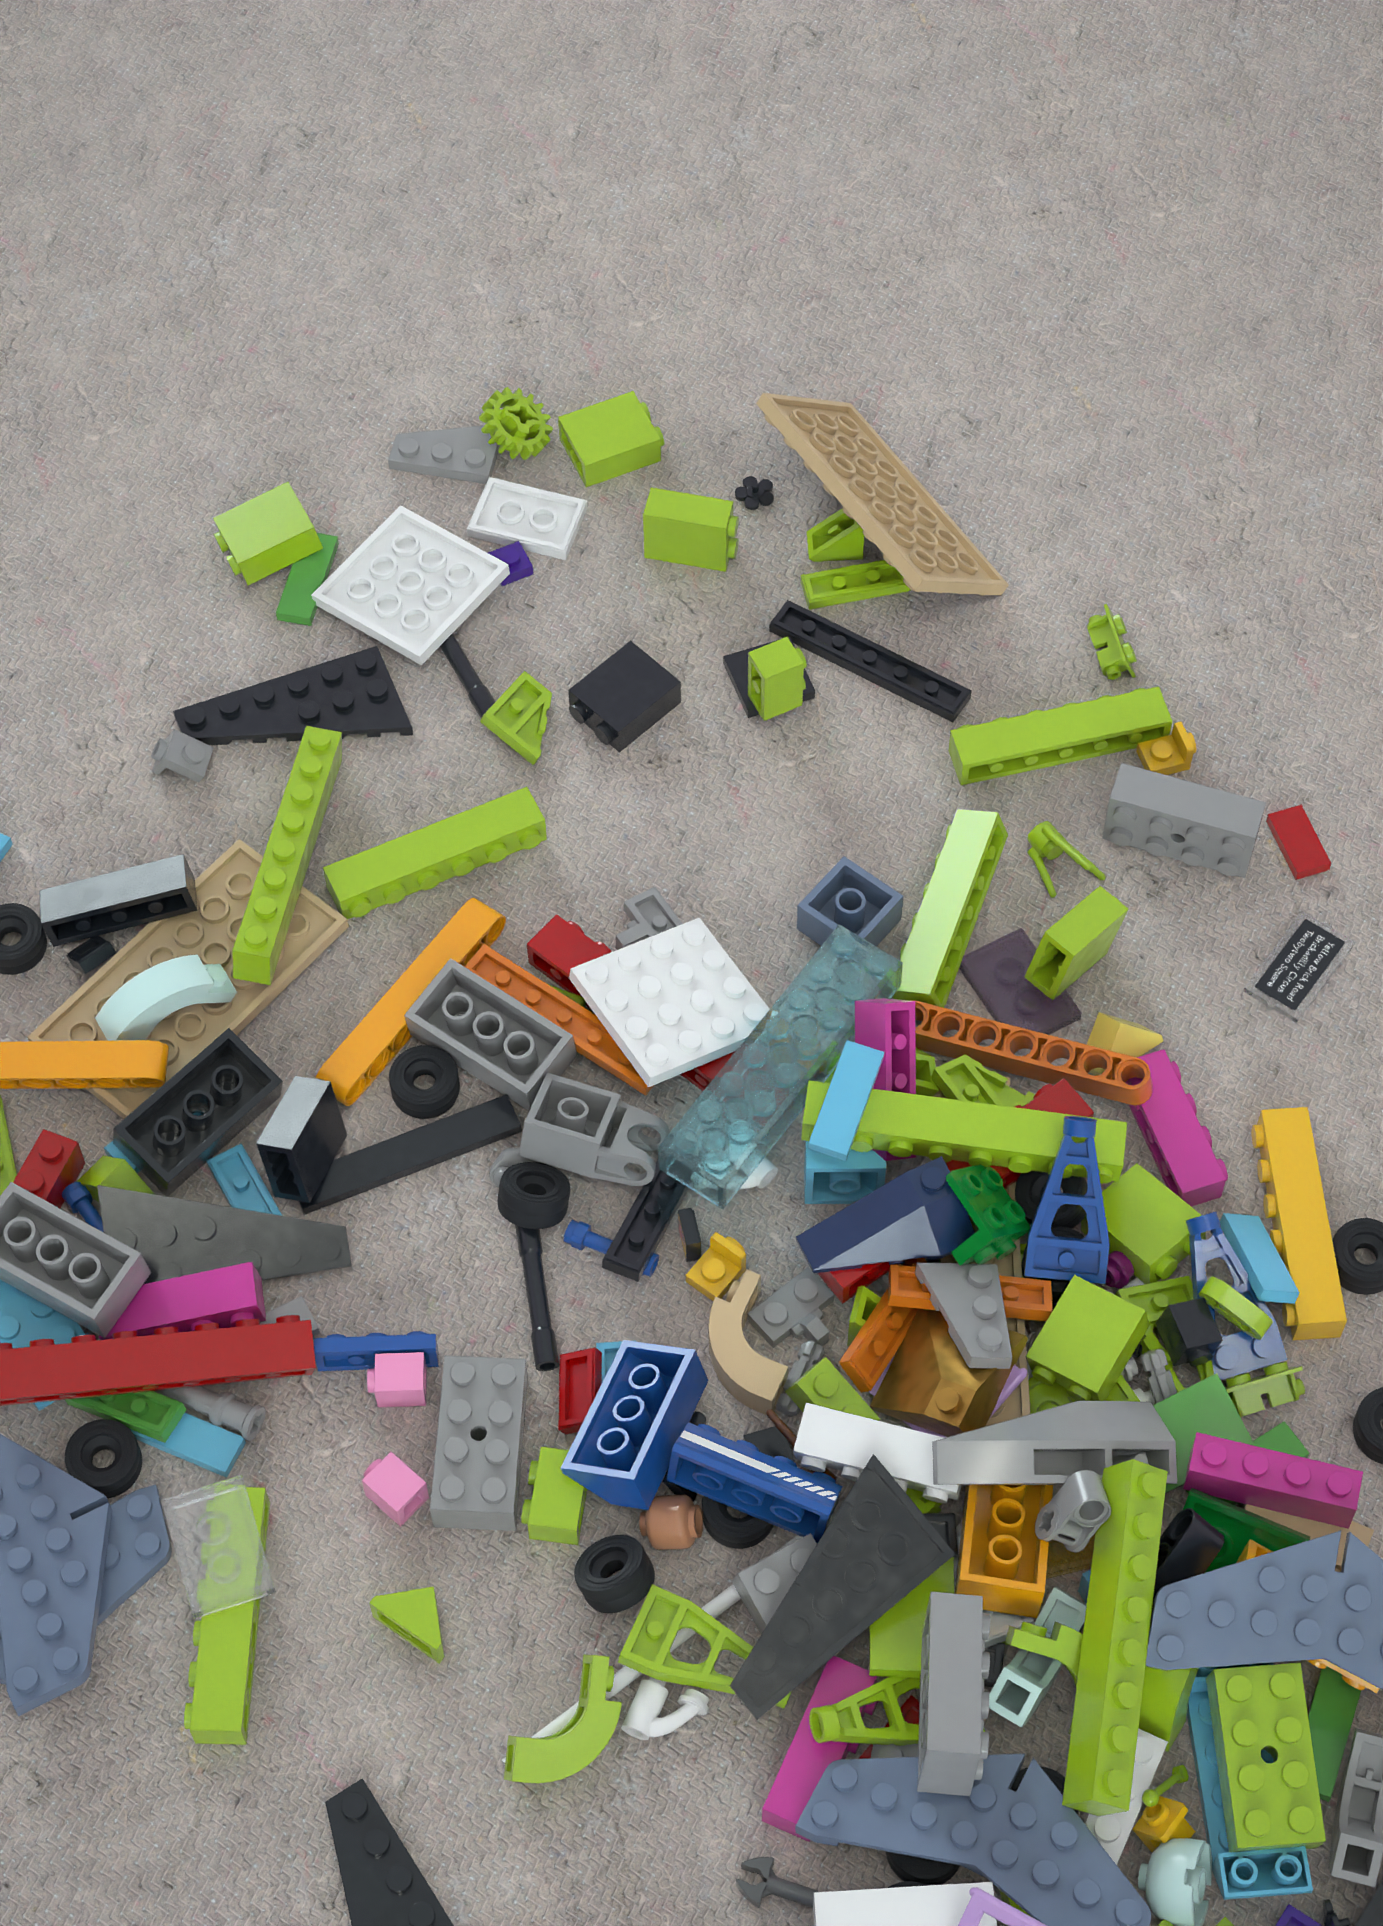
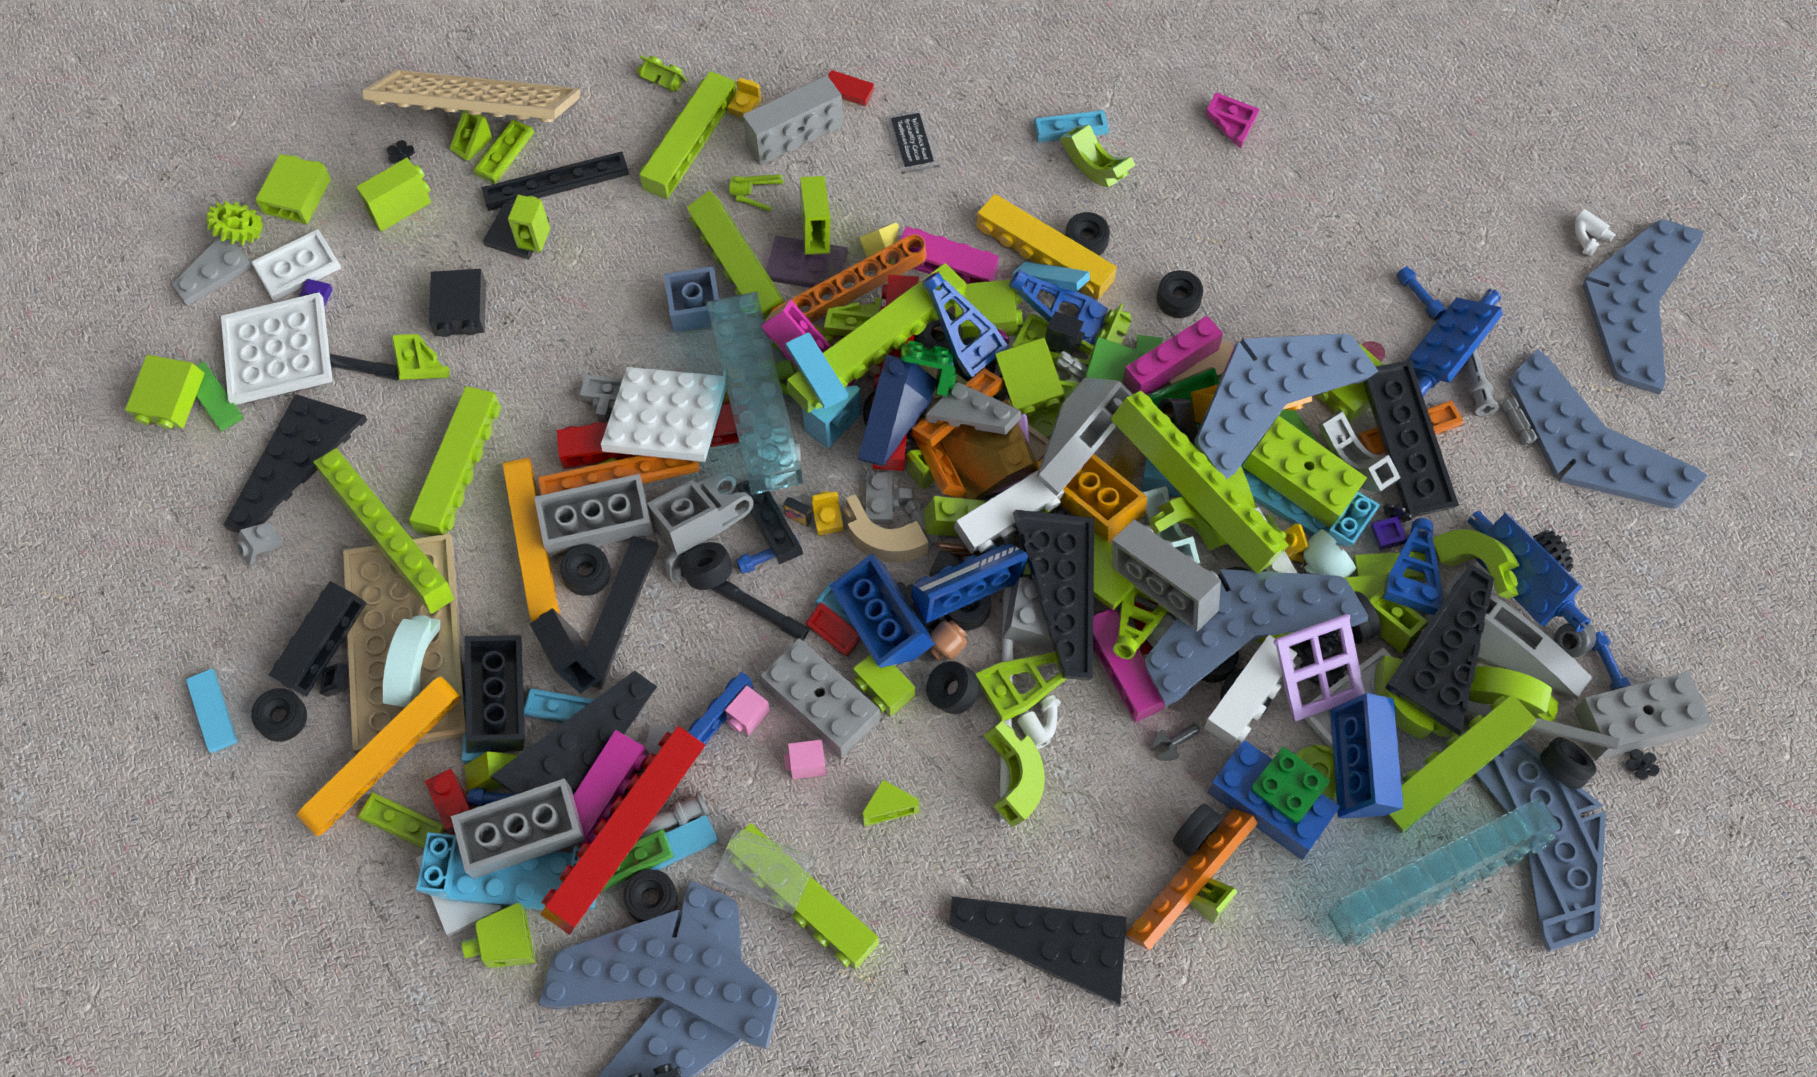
camera: 50 degrees left, 5 degrees up
light grey piece [1035,1470,1111,1553] -> none
lime beam [1199,1276,1273,1340] -> none

